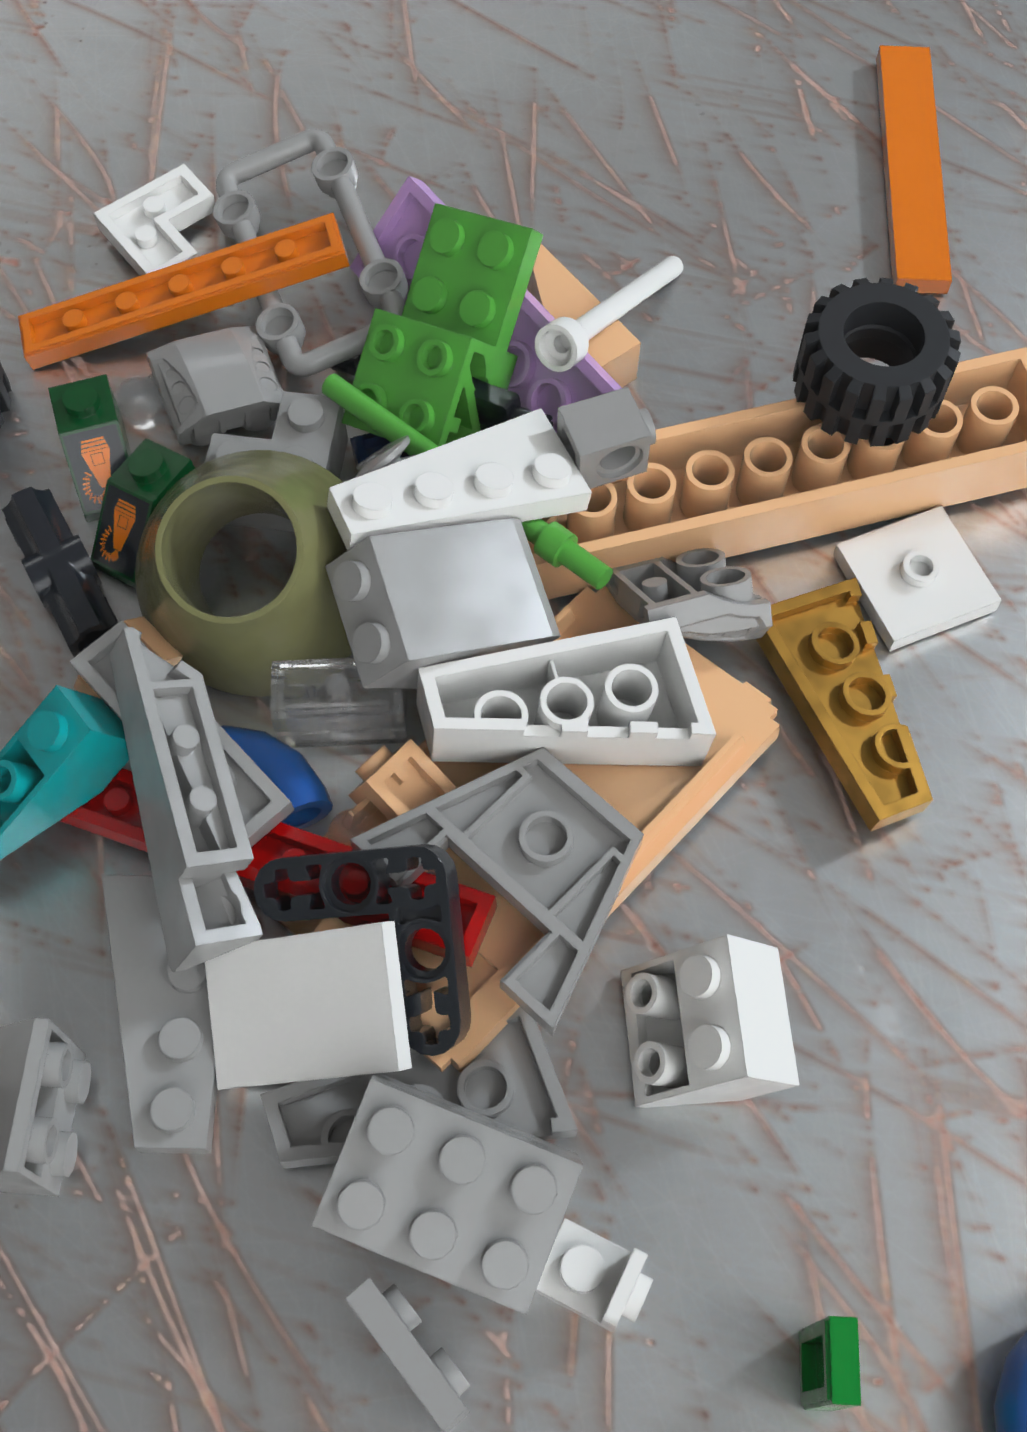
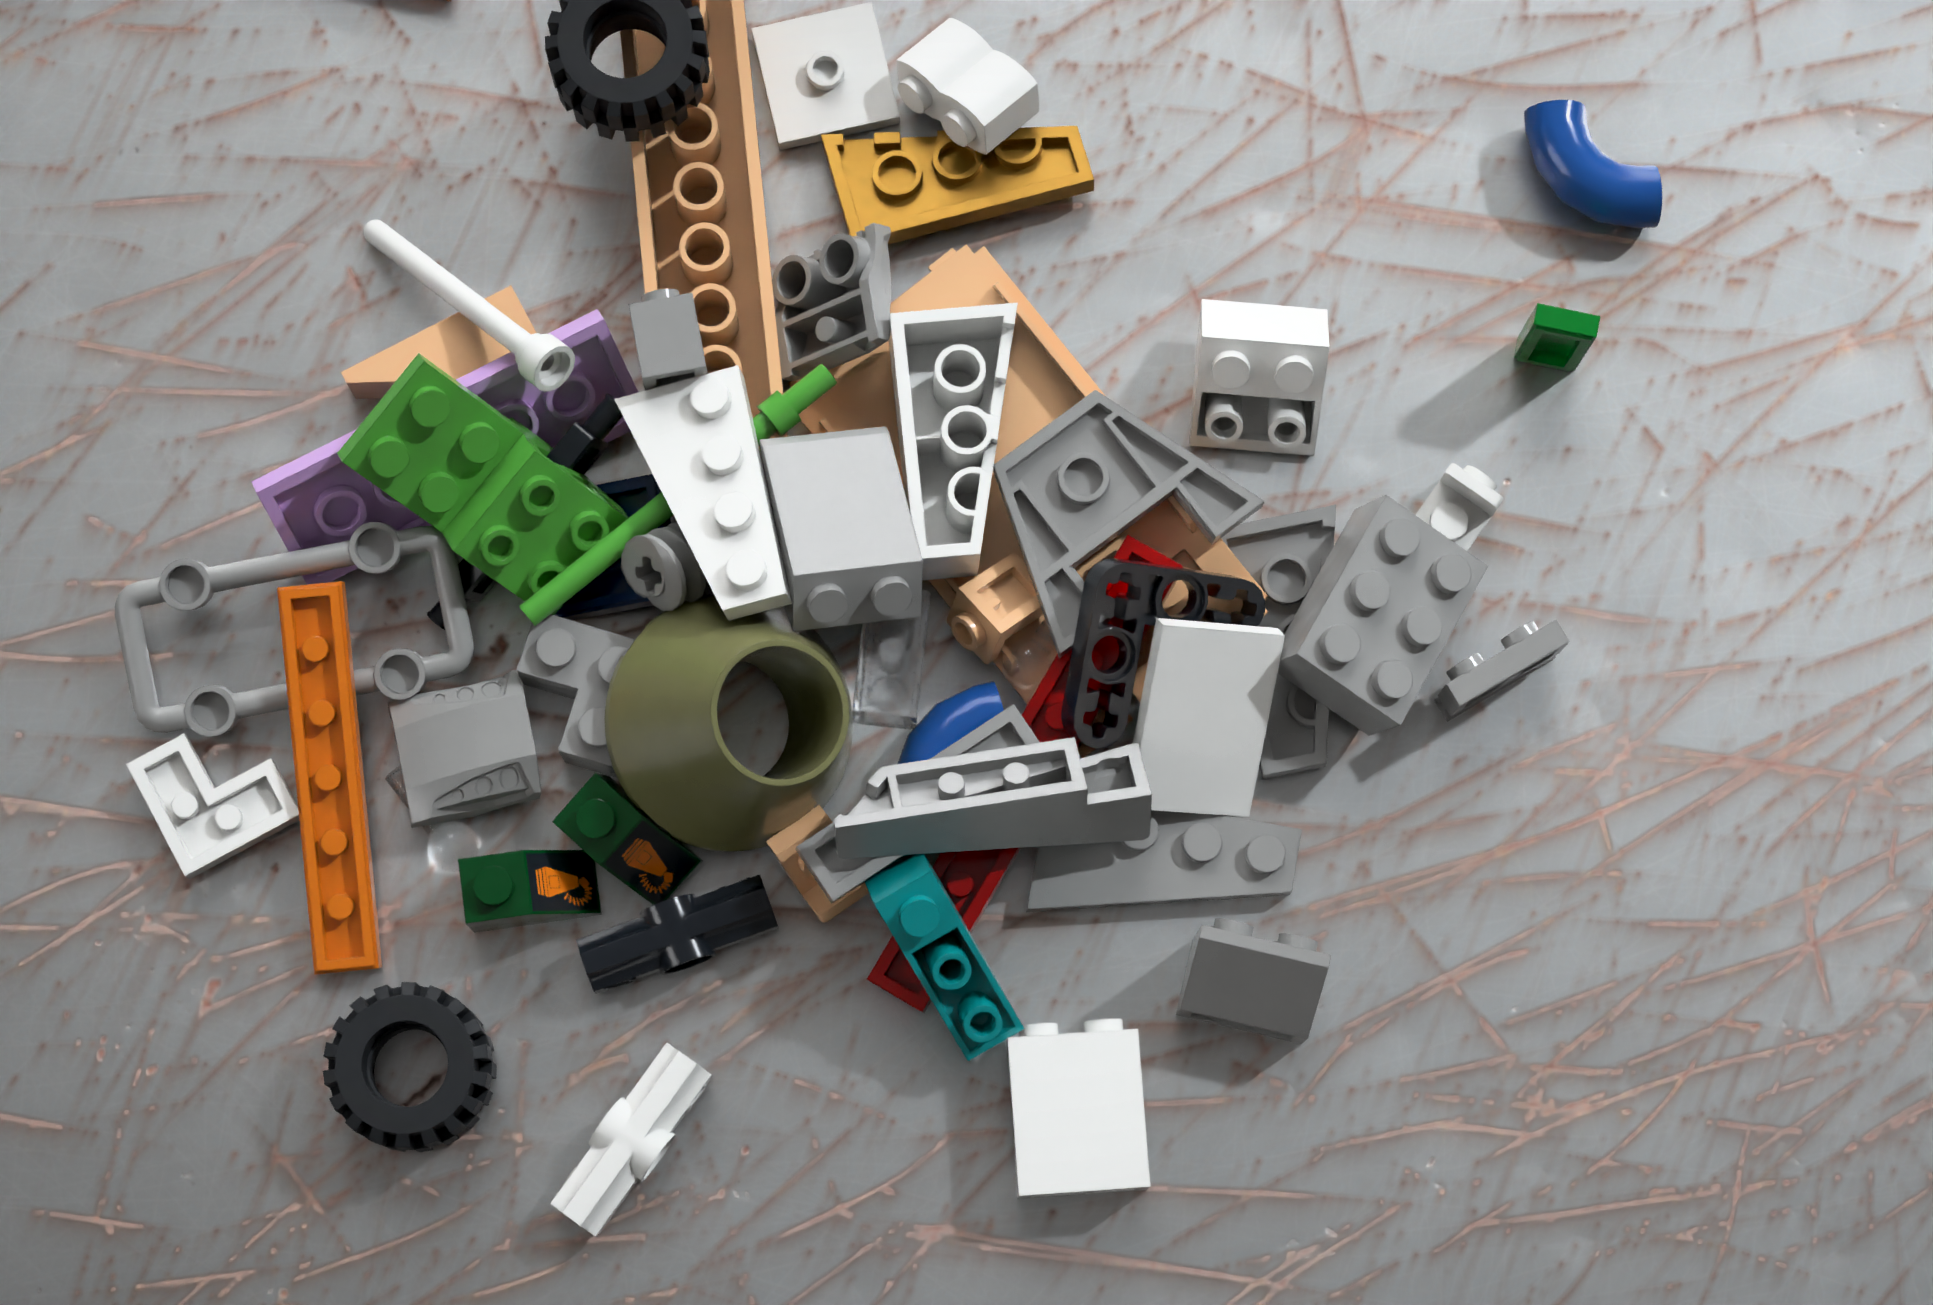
camera: 85 degrees left, 15 degrees up
none -> white brick [896,18,1039,155]

